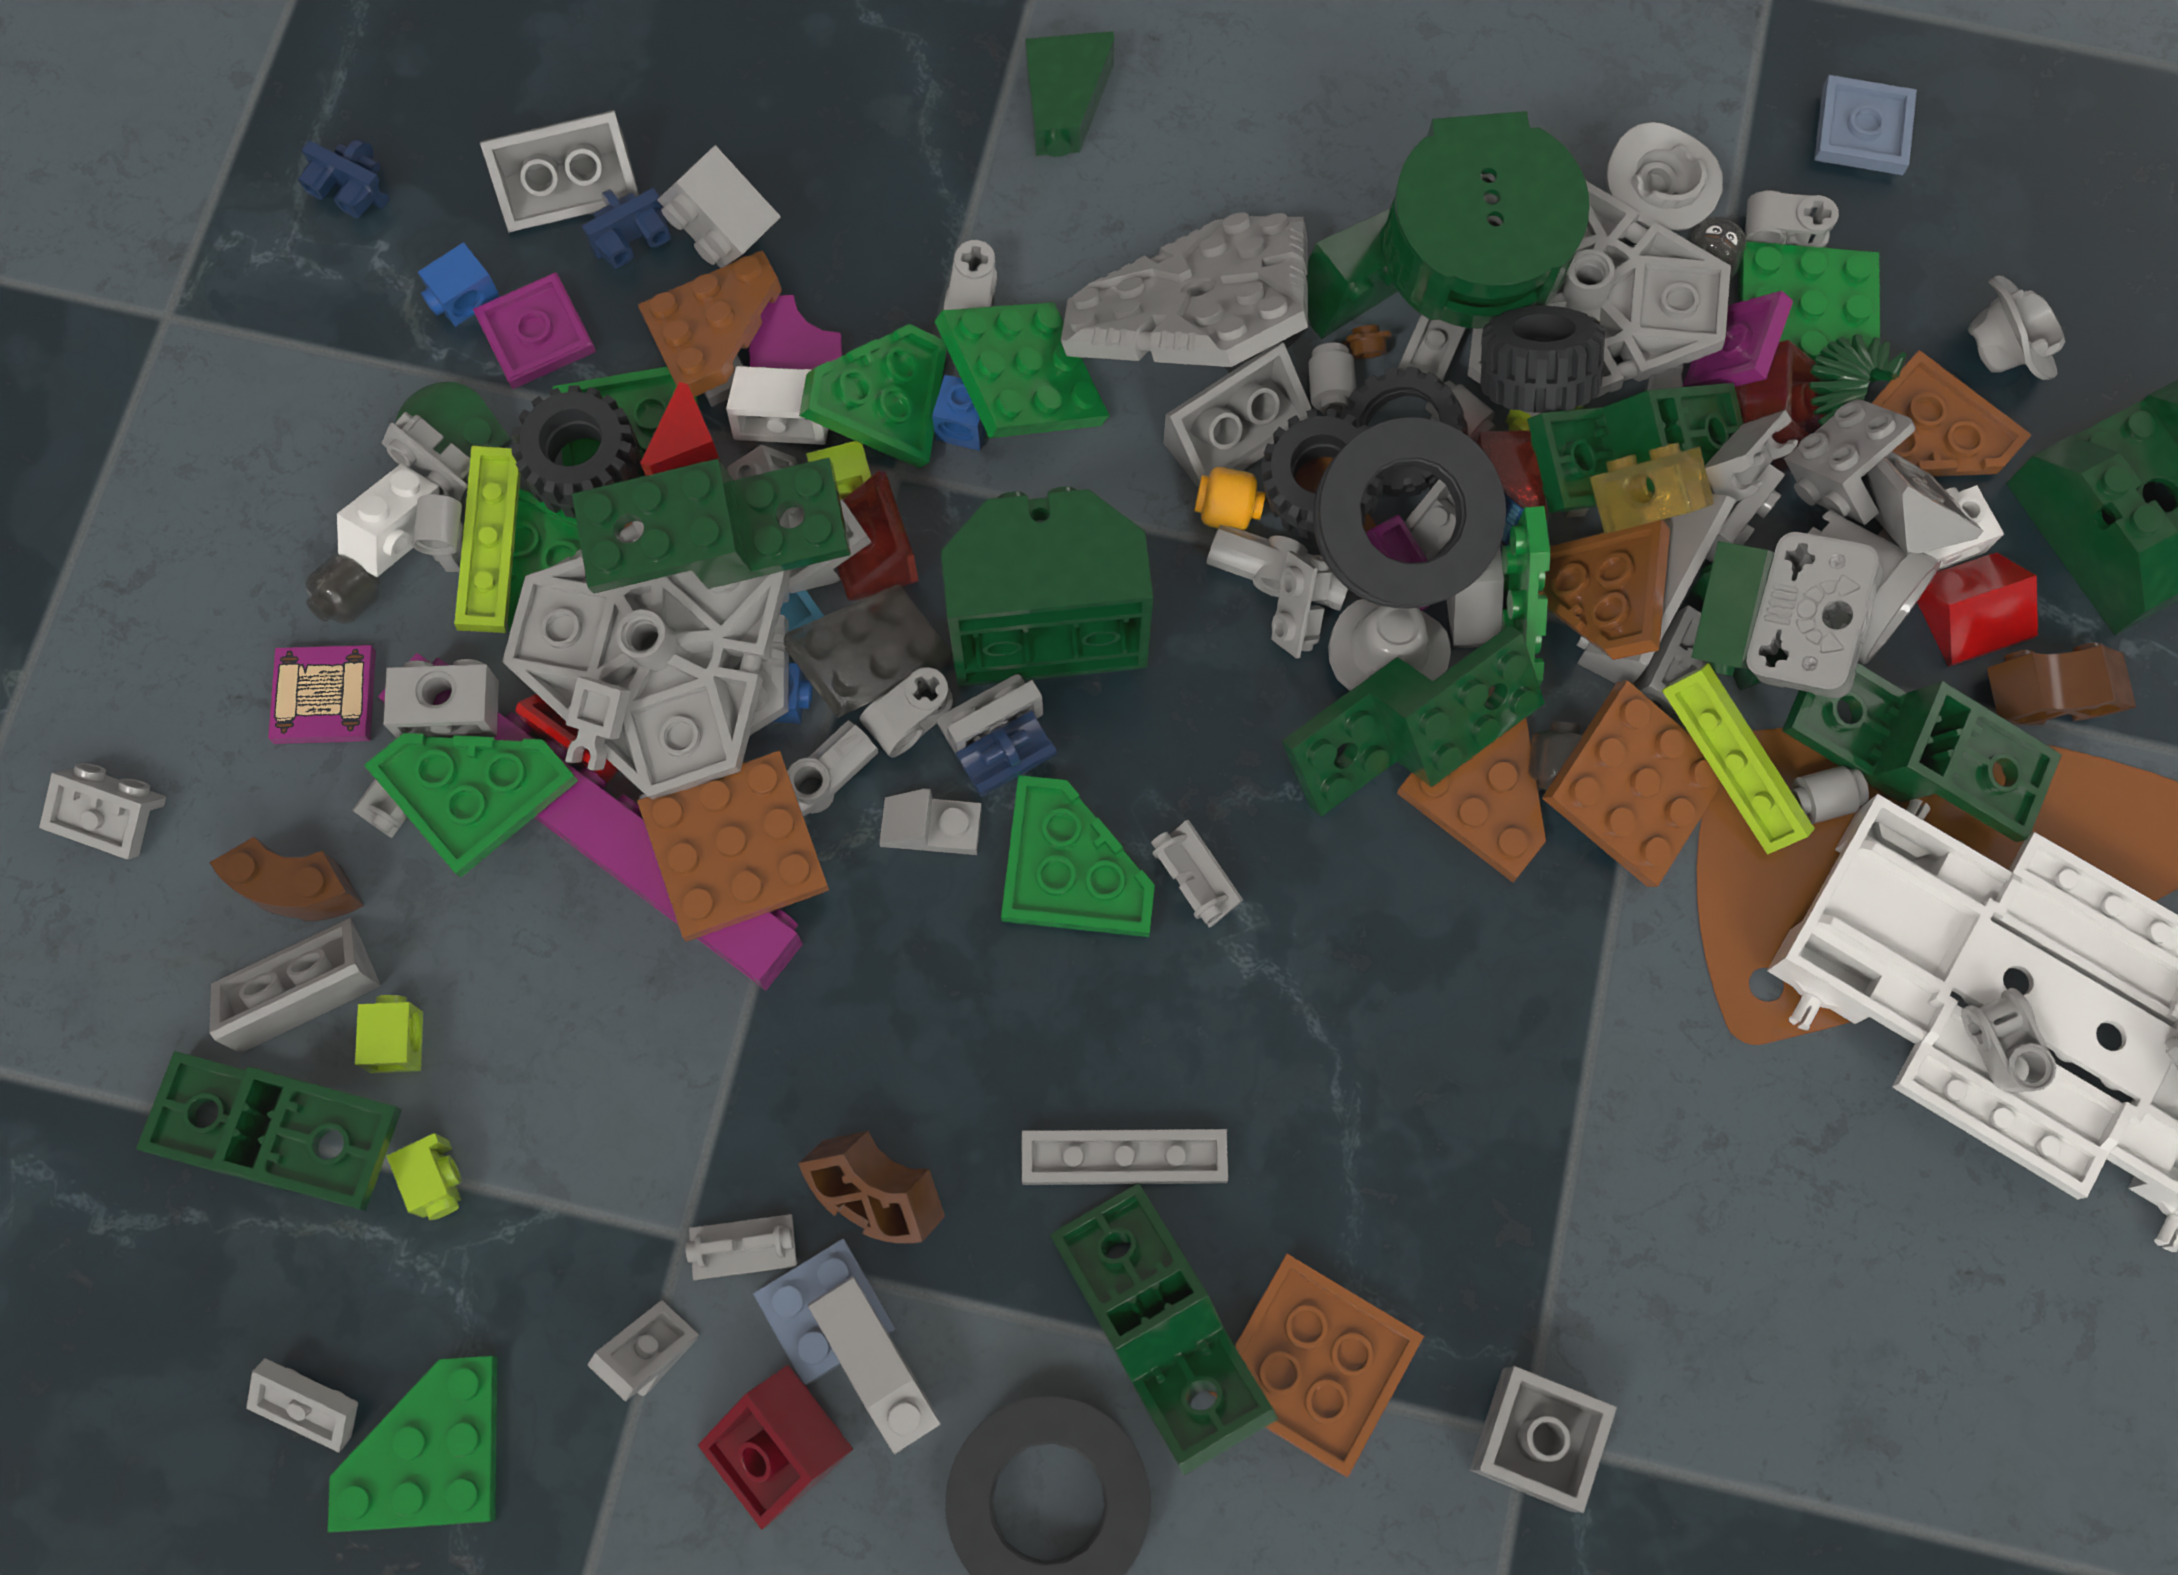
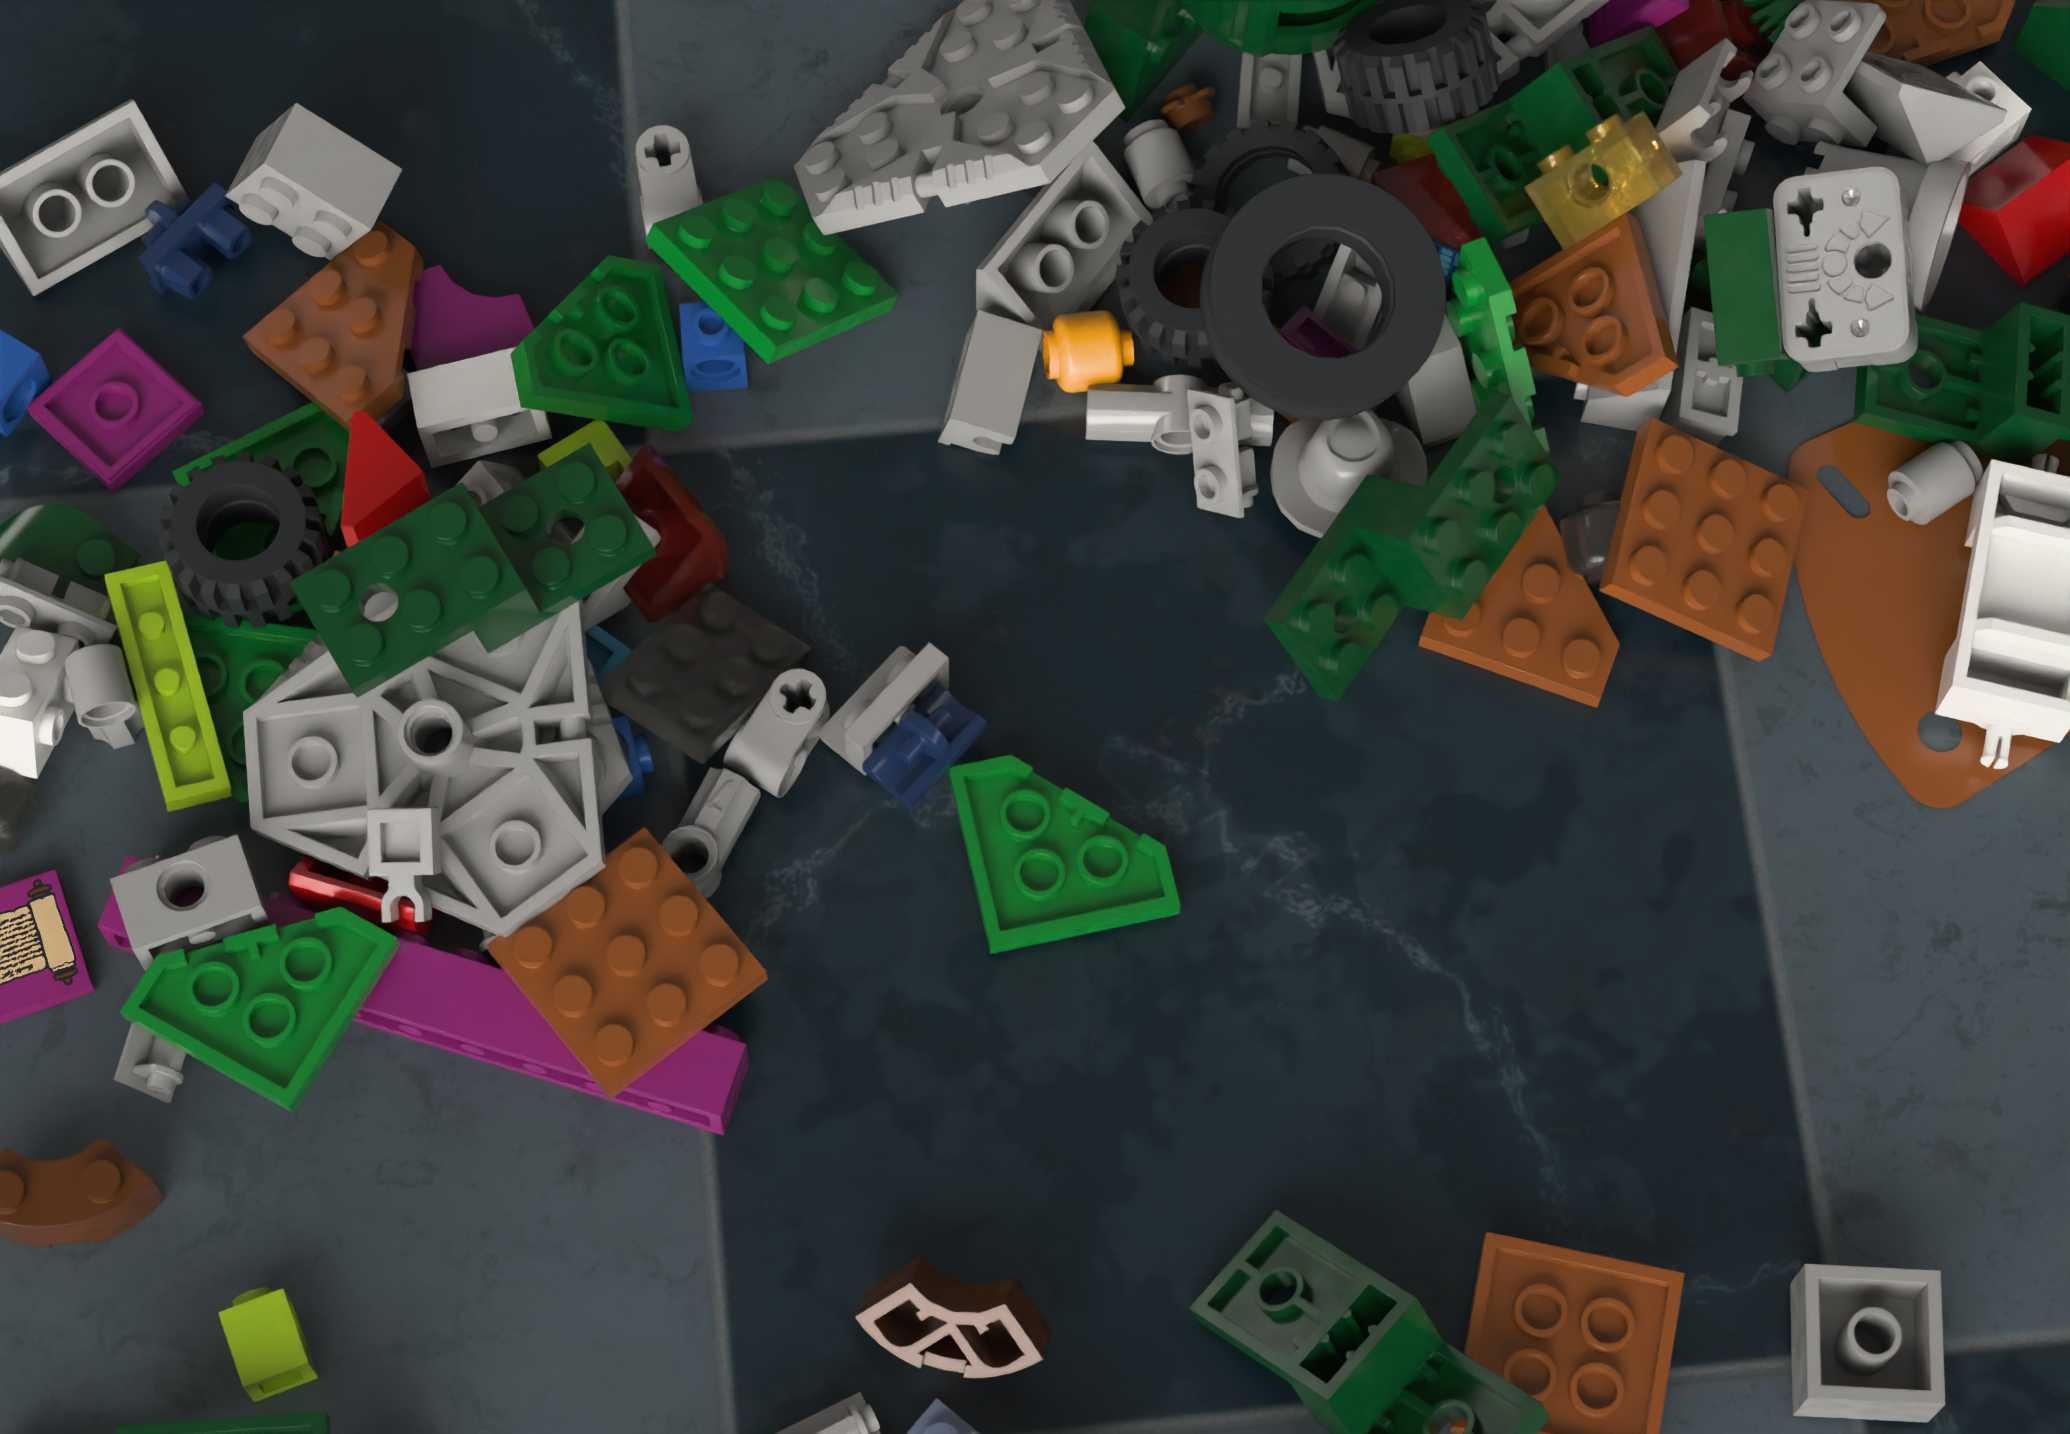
camera: 20 degrees left, 5 degrees down
light grey slope [209,918,381,1053] -> none
light grey slope [879,789,982,855] -> none
dark green piece [941,486,1153,687] -> none
light grey plate [1022,1129,1228,1185] -> none
light grey hinge [1151,820,1243,928] -> none
lime plate [1662,663,1815,855] -> none
none -> light grey hinge [938,310,1043,455]

